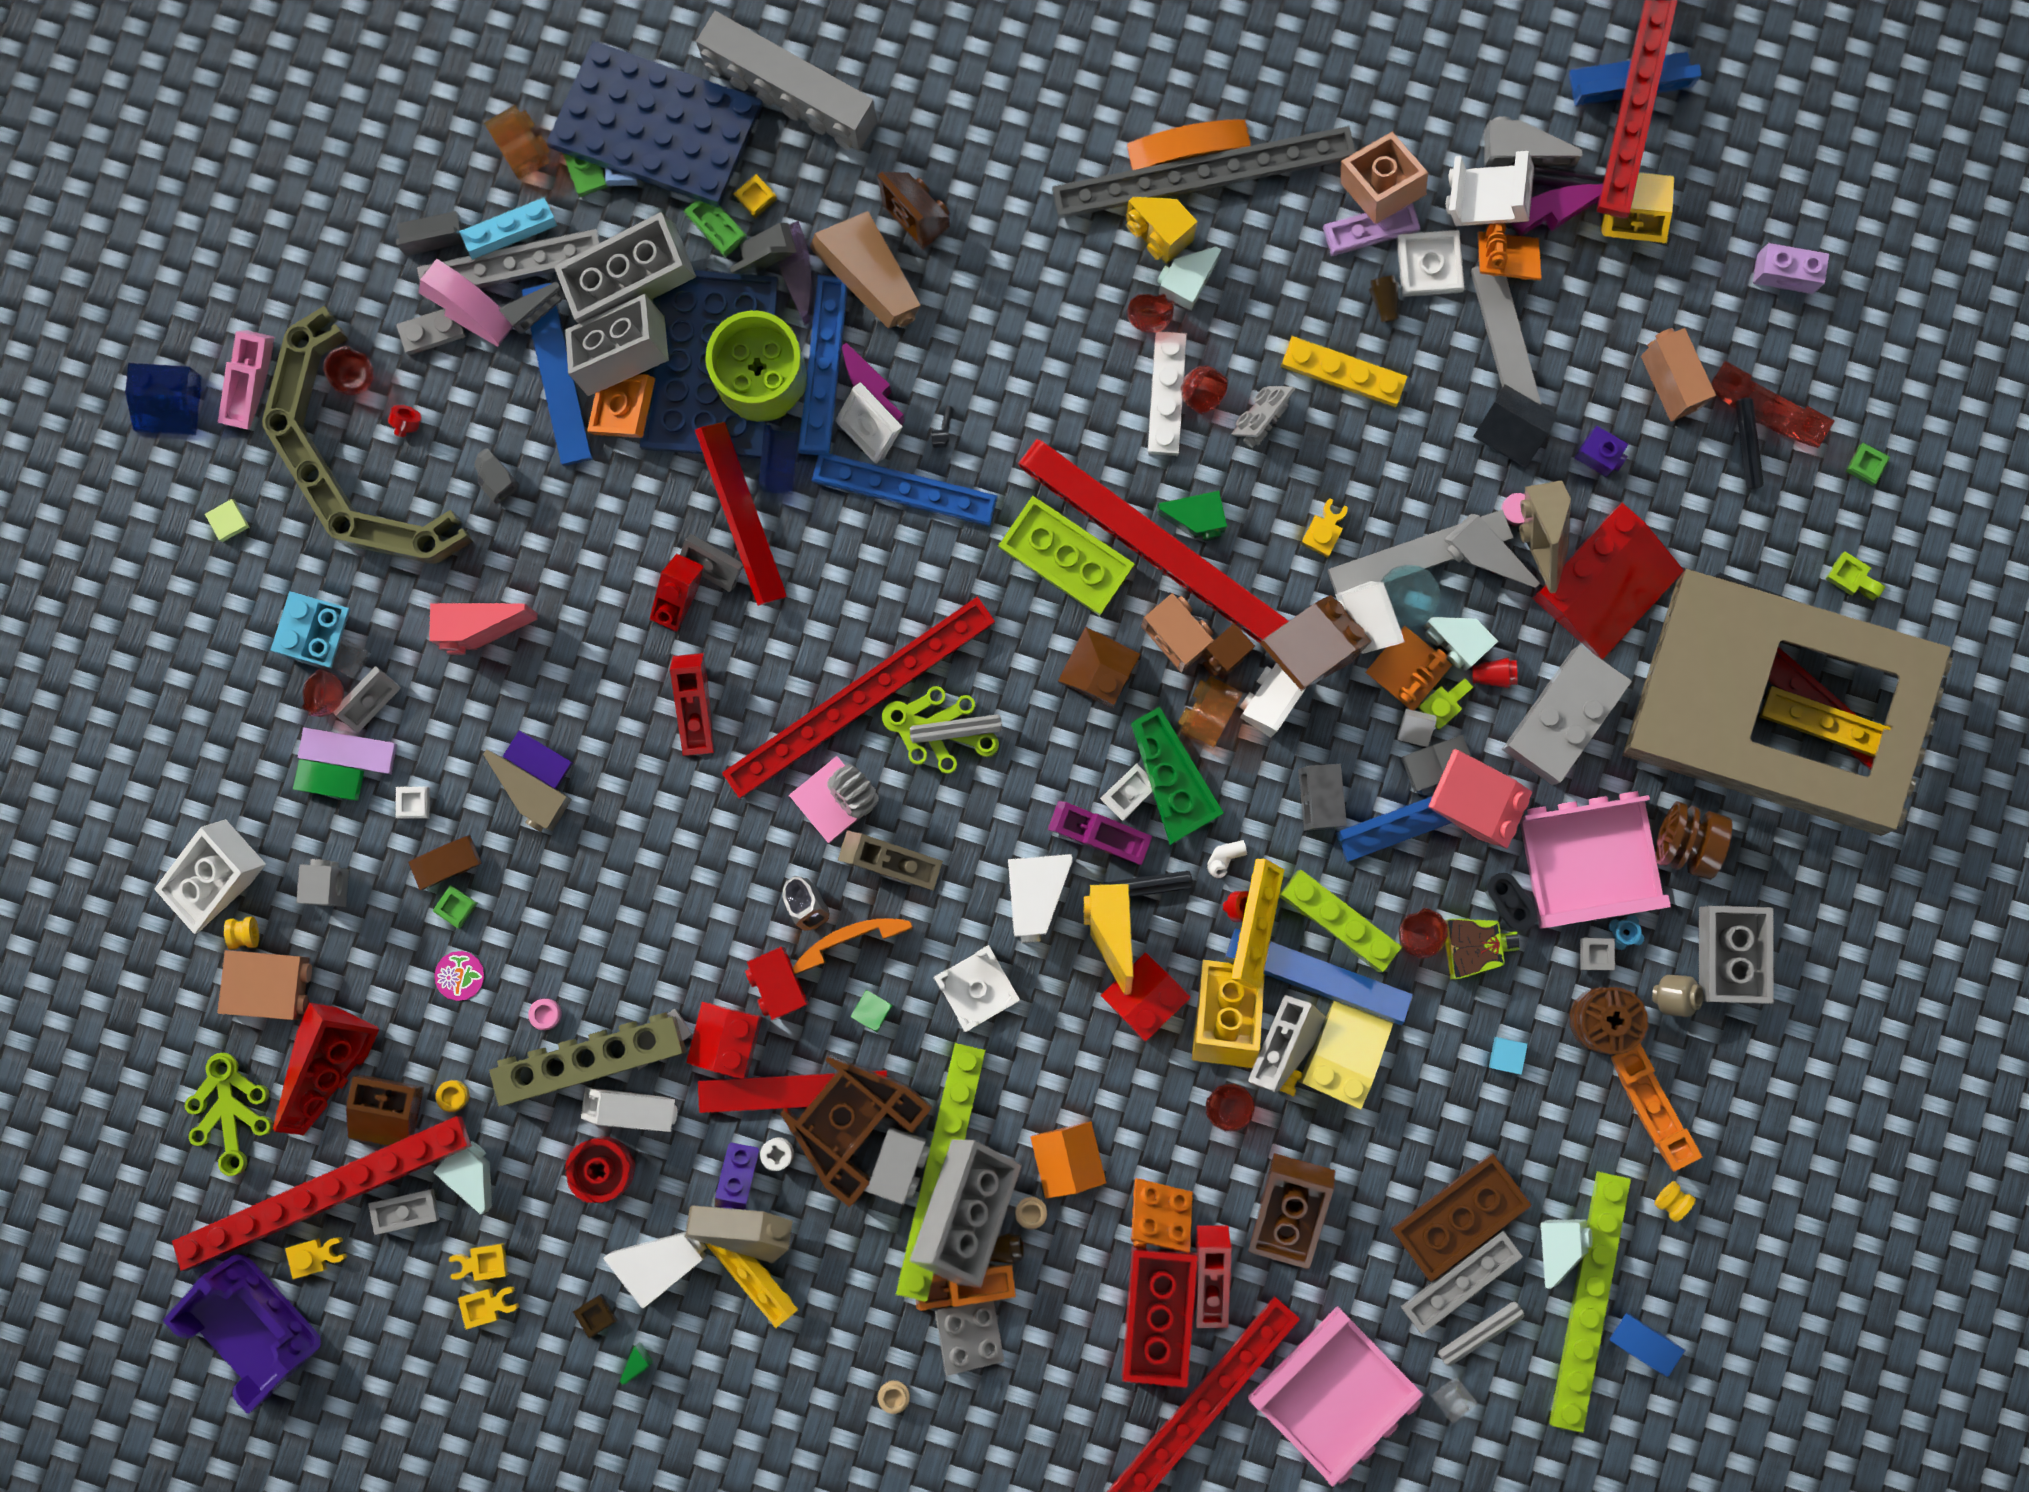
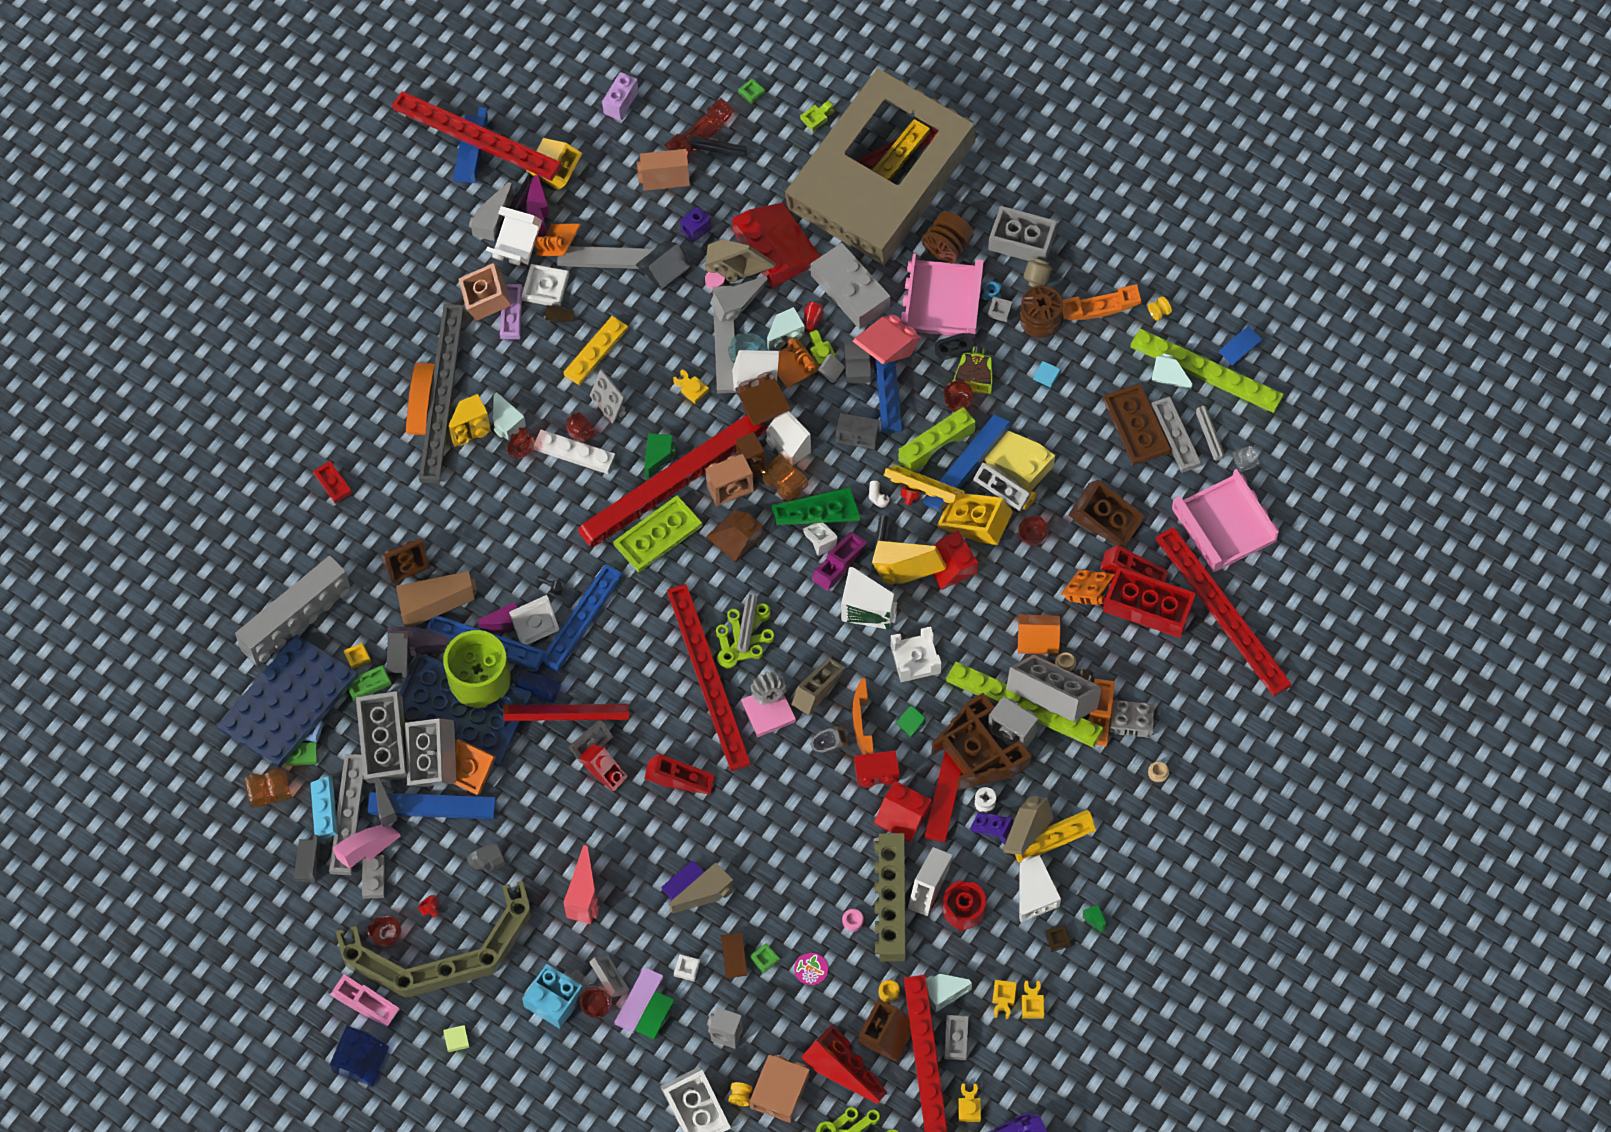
camera: 75 degrees left, 20 degrees down
none -> red plate [313,461,352,504]

